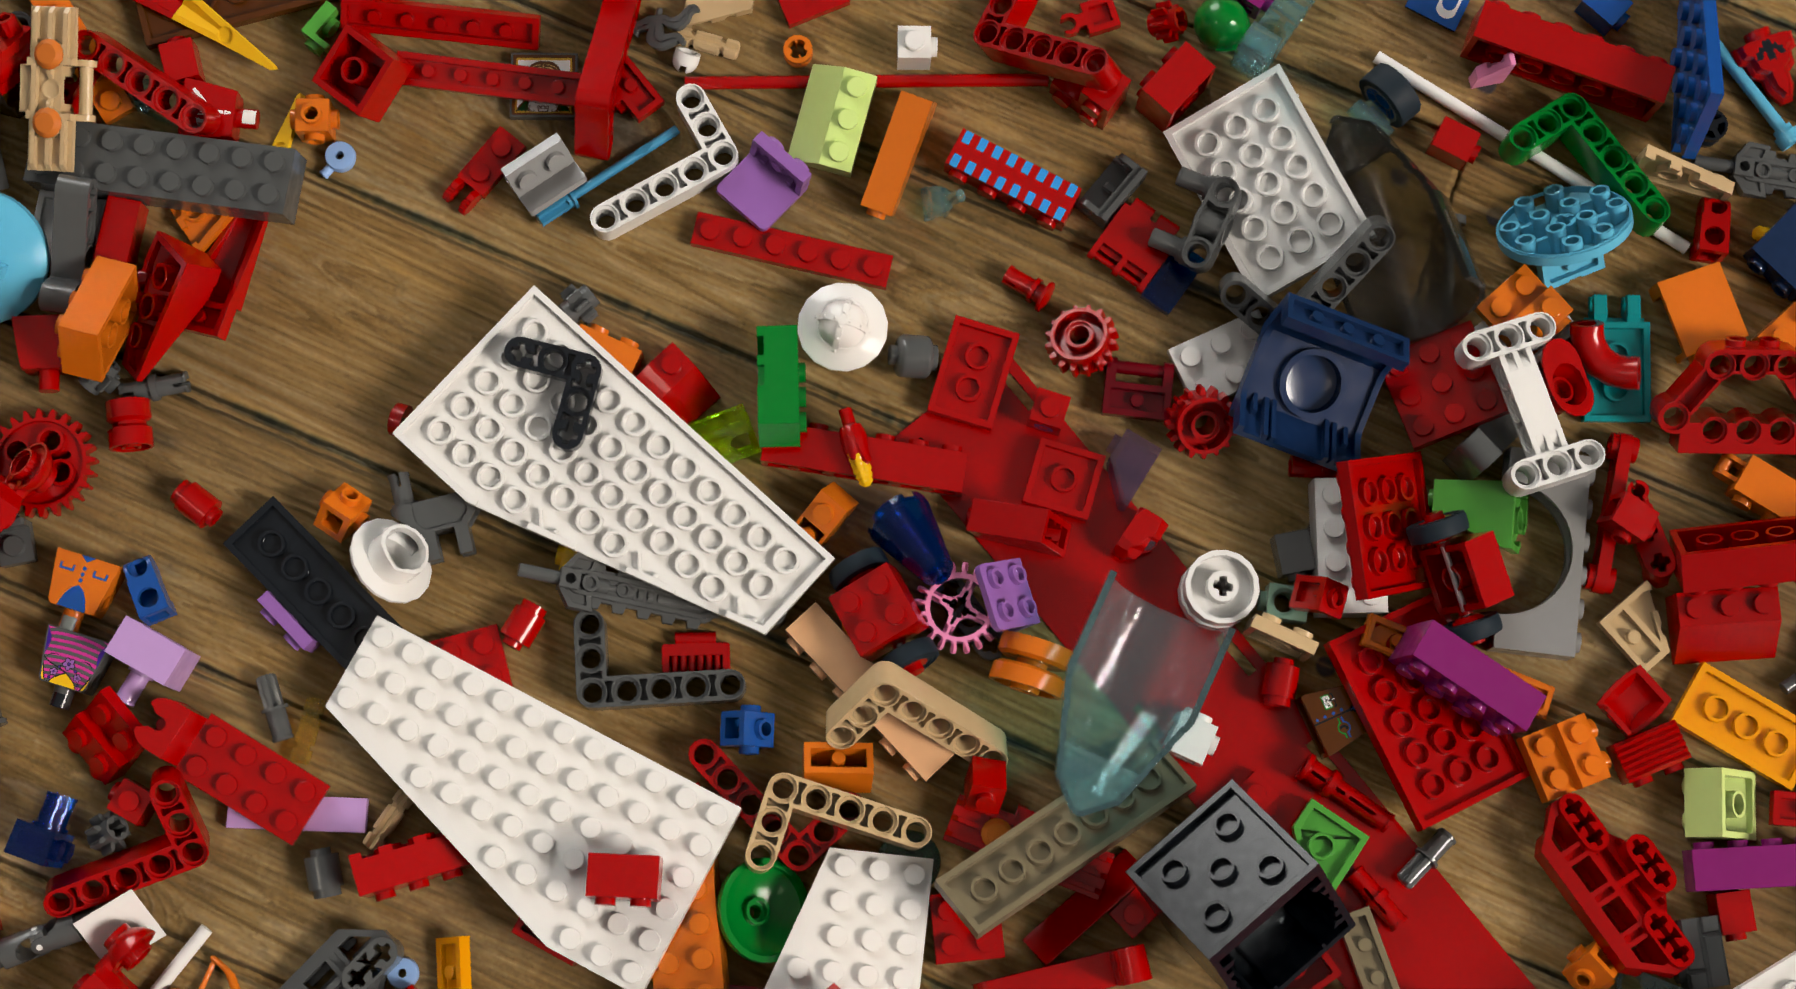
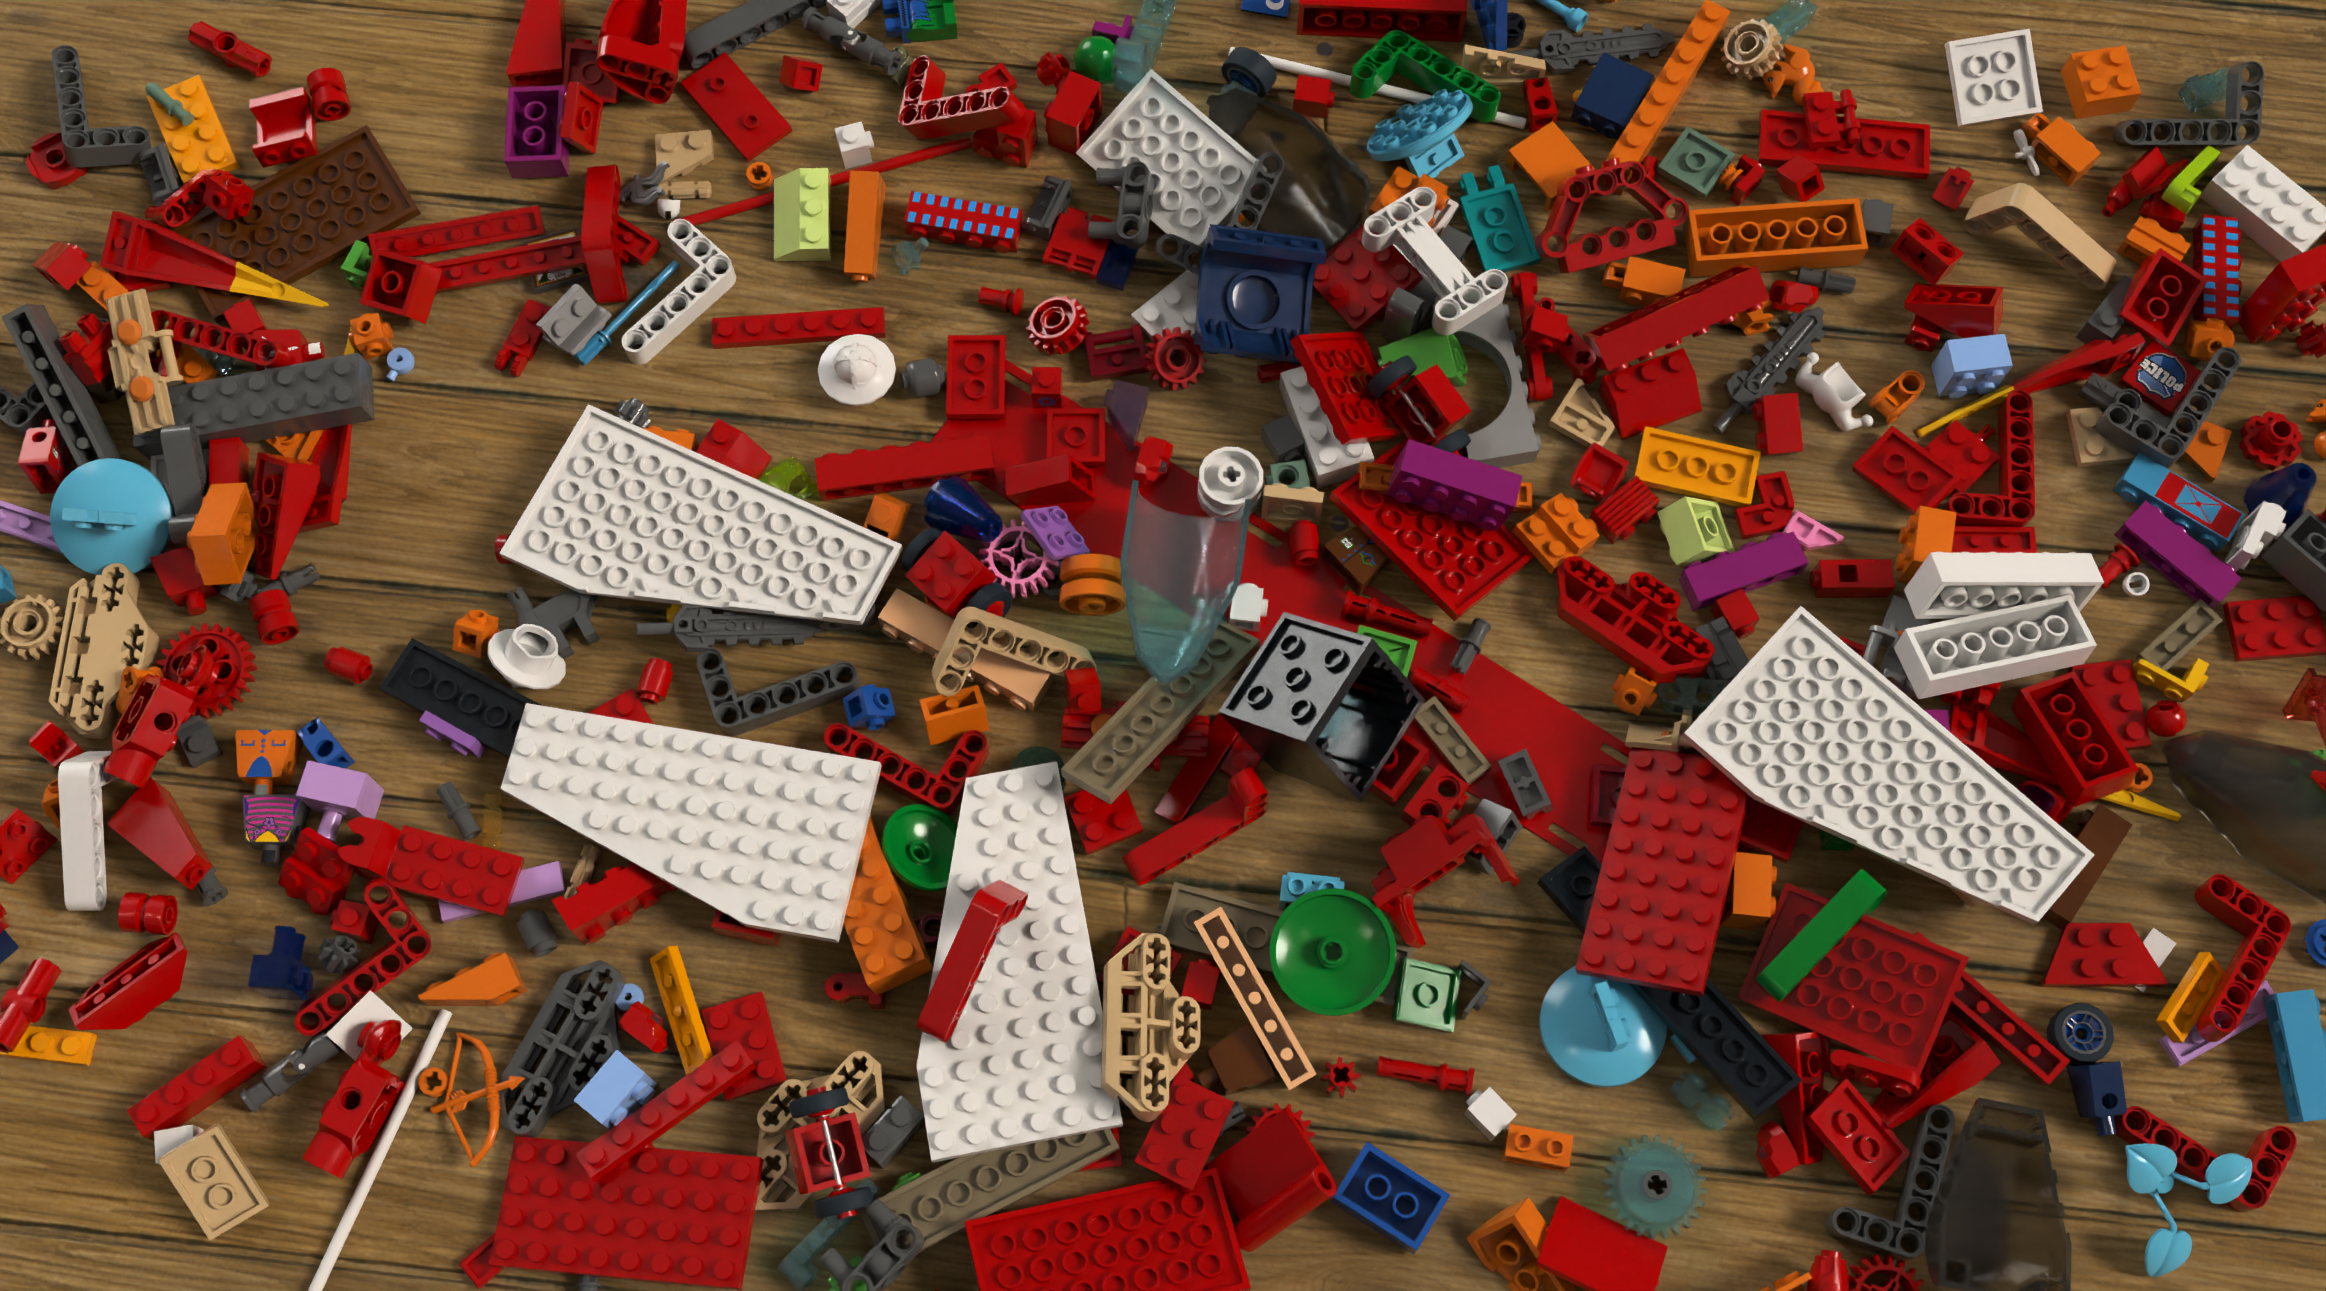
camera: 10 degrees left, 10 degrees down
black beam [504,337,603,452] -> none
red brick [585,852,663,908] -> none
red piece [661,631,731,673] -> none
medium lavender bracket [716,131,812,232] -> none
tan beam [744,772,932,874] -> none
green wedge [756,325,807,448] -> none
red piece [839,407,873,487] -> none
red bracket [1289,574,1349,619] -> none
bright pink tile [1468,53,1516,89] -> none
red piece [1541,338,1594,417] -> none
red cylinder [1570,320,1641,390] -> none
none -> orange slope [418,952,528,1006]

